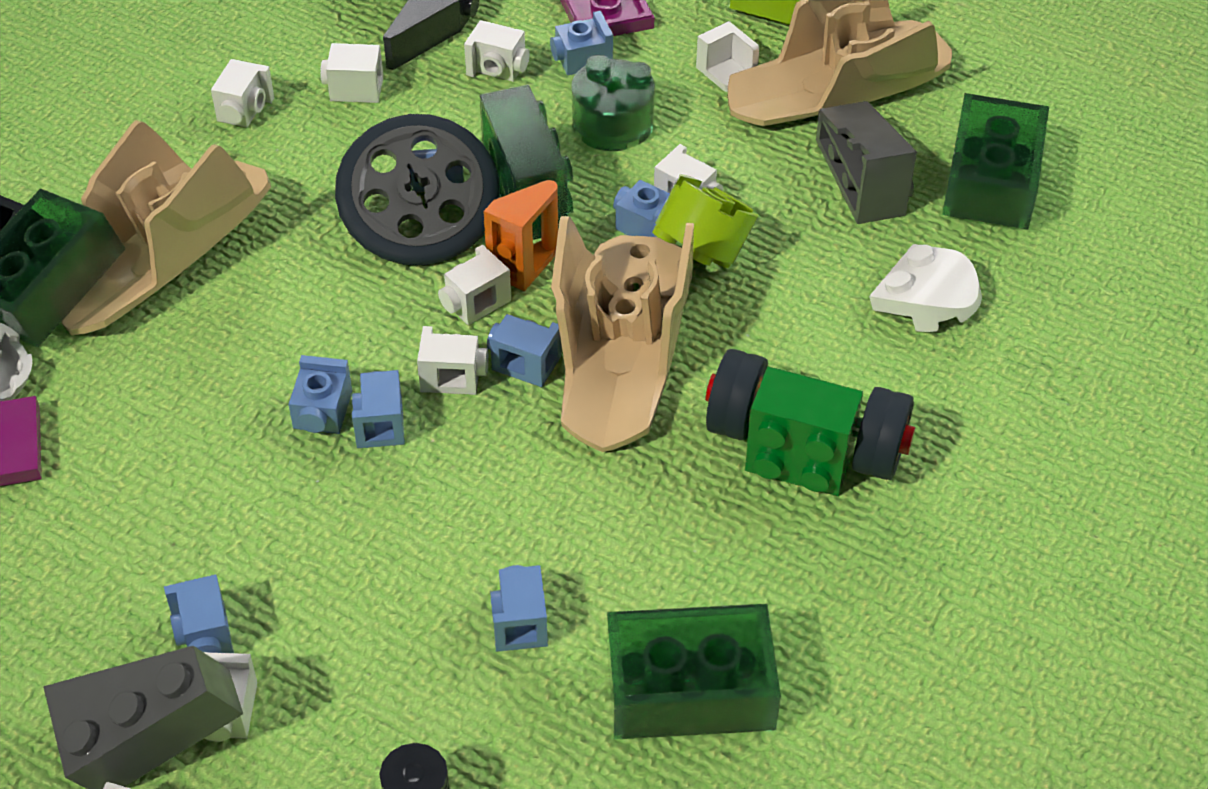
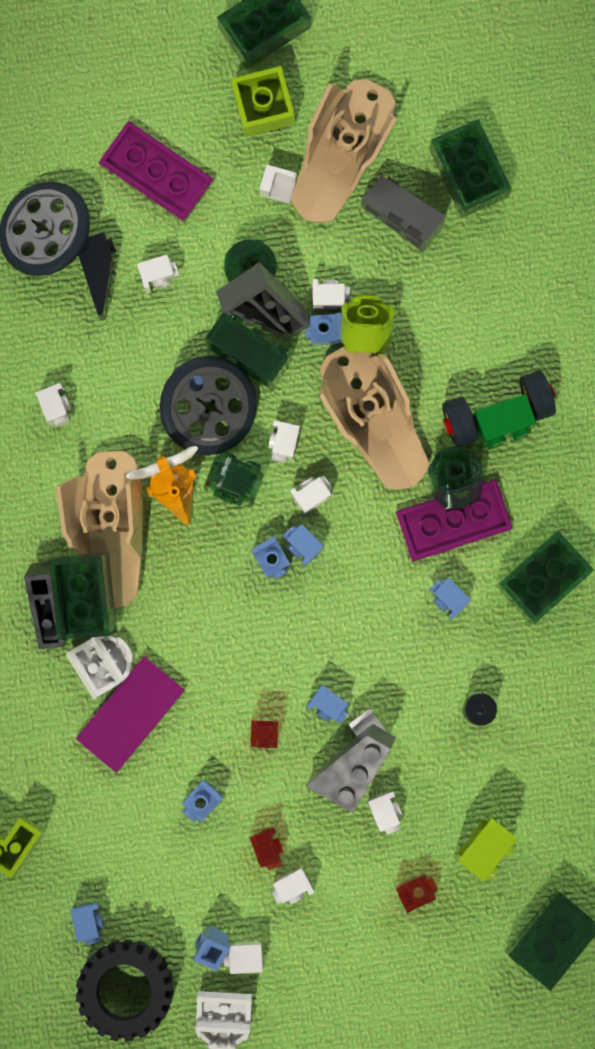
camera: 40 degrees left, 35 degrees up
white brick [321,43,383,103] -> none
orange tile [484,180,558,291] -> none
medium blue brick [487,314,562,387] -> none
medium blue brick [550,11,613,76] -> none
white slope [869,244,982,332] -> none
none -> light orange helmet [126,446,198,525]
none -> clear green brick [203,452,264,507]
none -> dark grey wedge [216,262,310,340]
none -> clear red brick [250,720,279,748]
none -> magenta tile [395,479,513,562]
none -> clear green brick [428,446,483,509]

